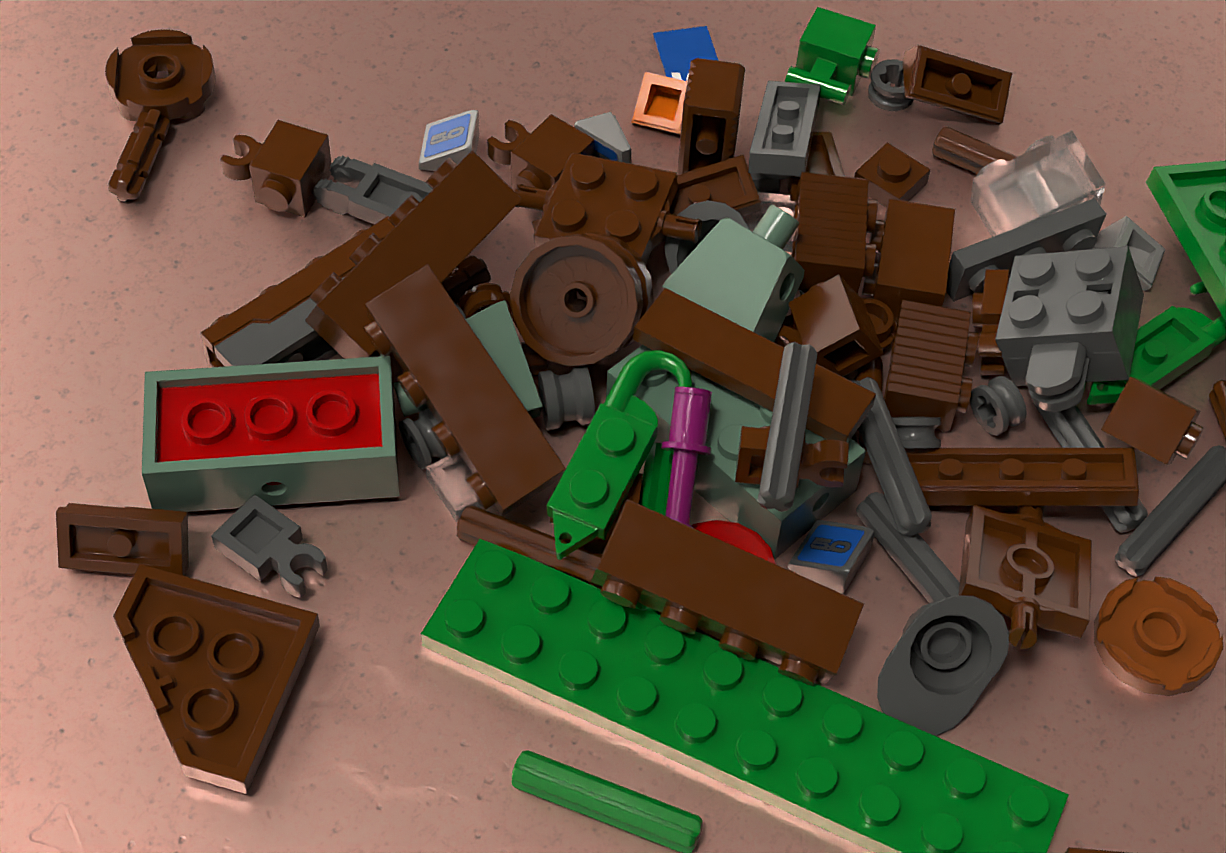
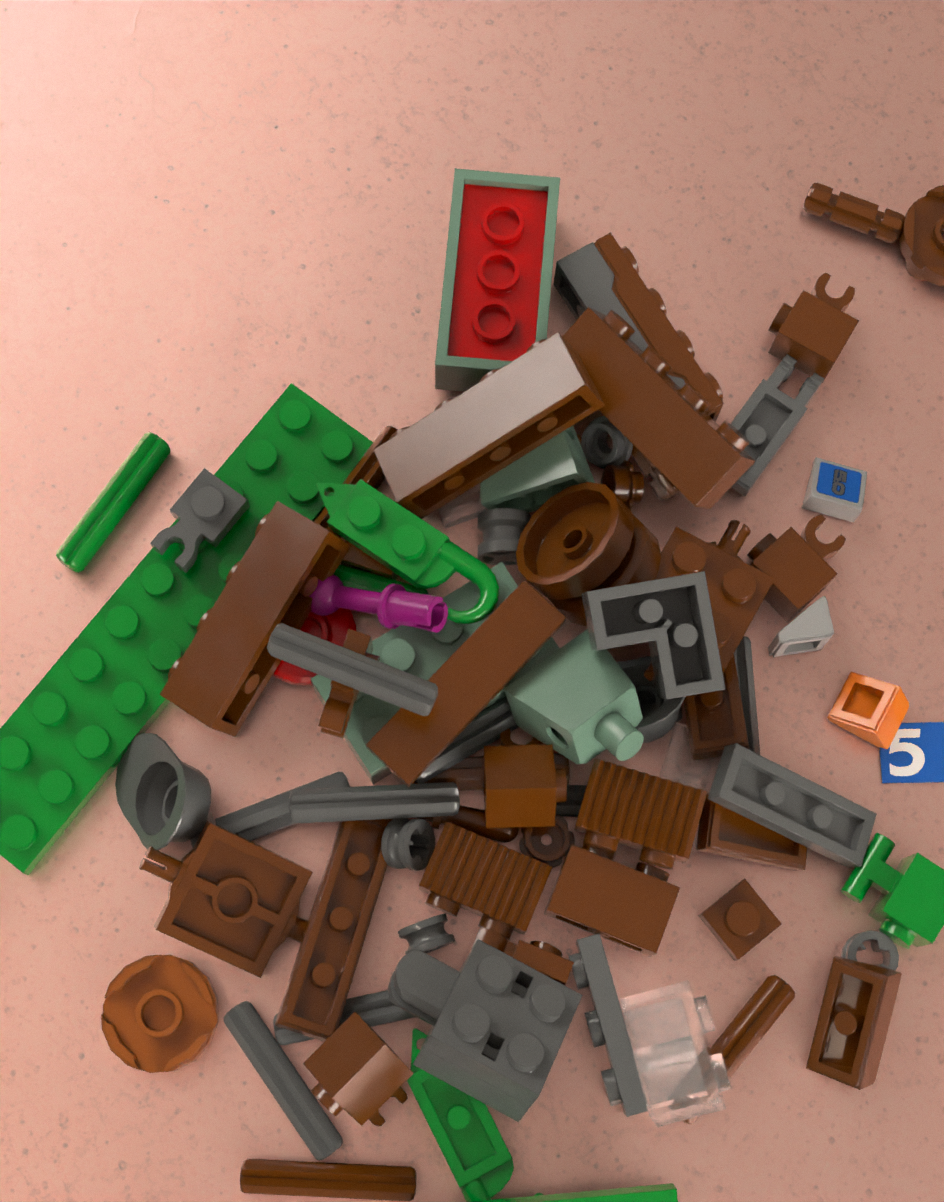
camera: 100 degrees right, 20 degrees up
reddish brown plate [56,503,189,576] -> none
reddish brown plate [113,564,320,794] -> none
dark grey plate [211,494,328,597] -> none
reddish brown brick [677,58,745,175] -> none
slope [787,520,875,594] -> none
light grey slope [1092,216,1165,291] -> none
none -> dark grey plate [150,468,250,573]
none -> dark grey brick [582,571,725,700]

